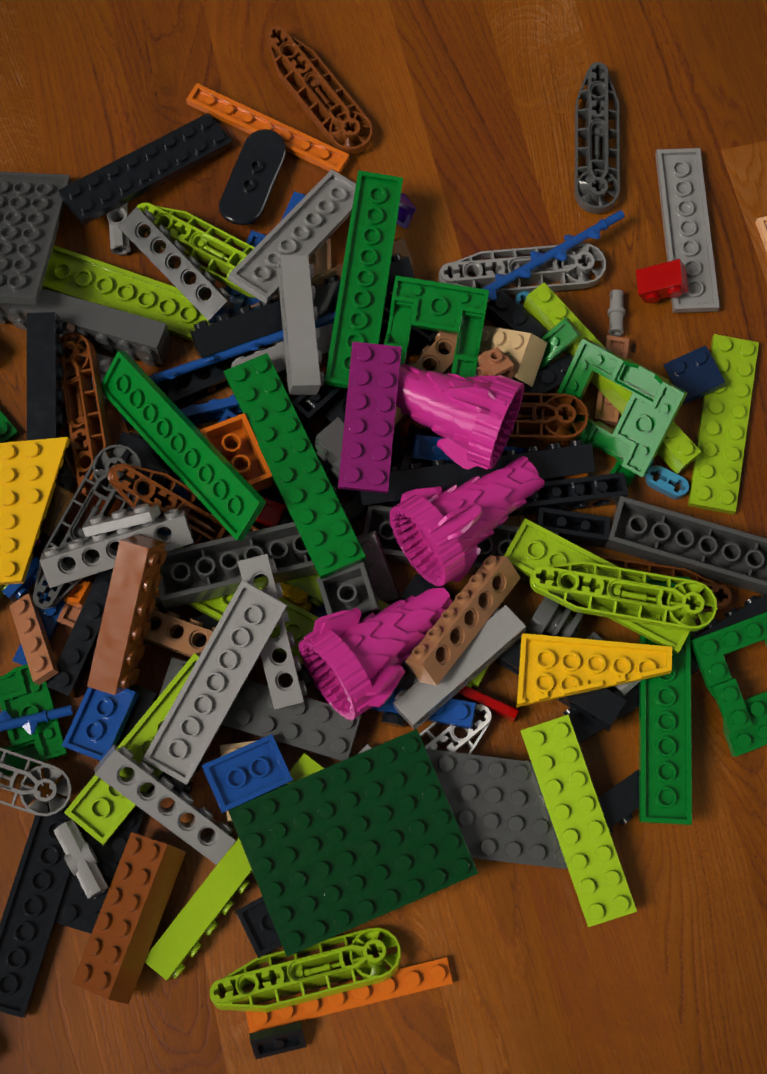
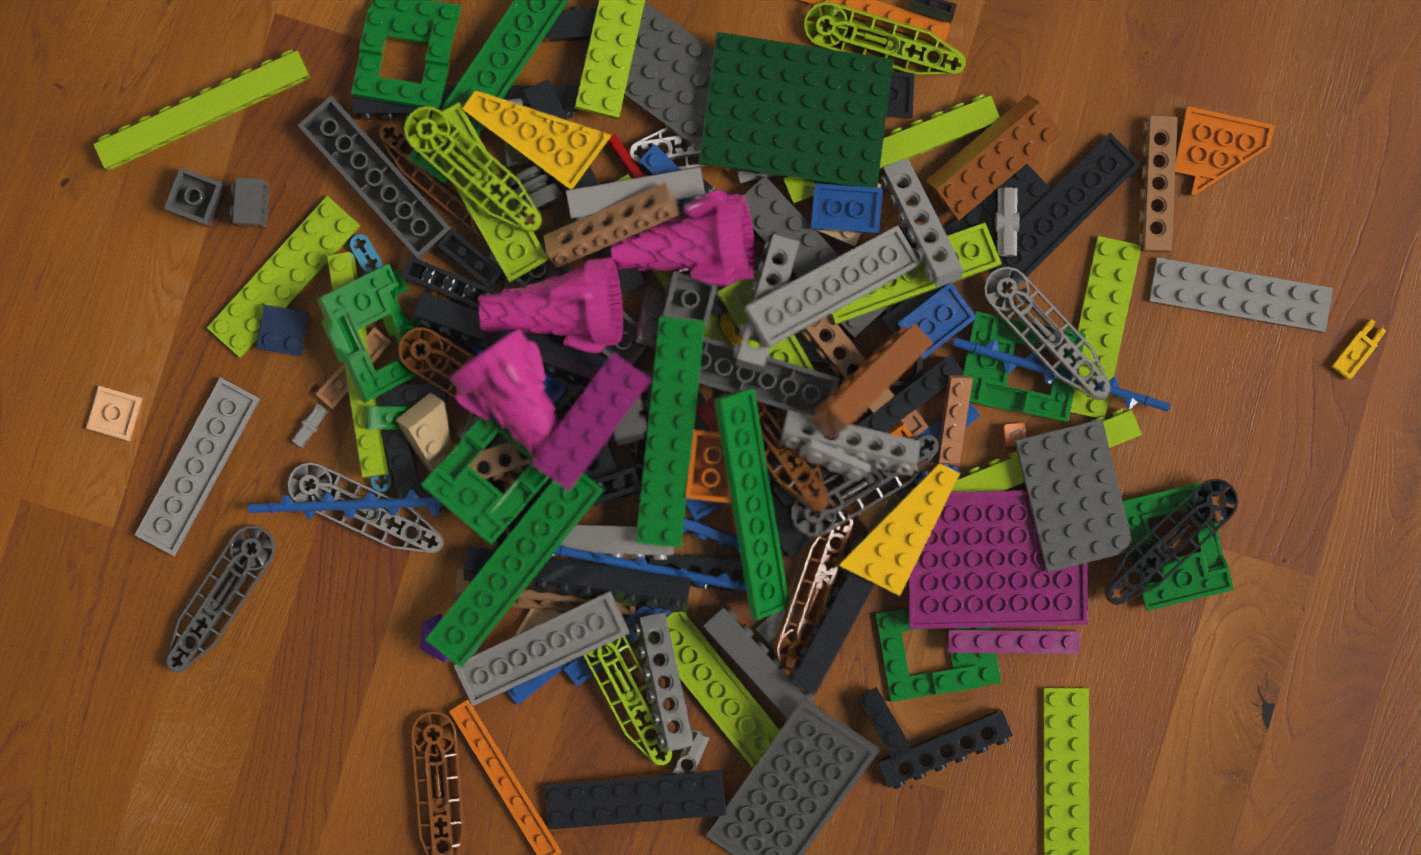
camera: 155 degrees left, 15 degrees up
black piece [219,129,286,225] -> none
light grey brick [277,255,324,395] -> none
nougat brick [476,347,514,379] -> none
red brick [636,259,689,303] -> none

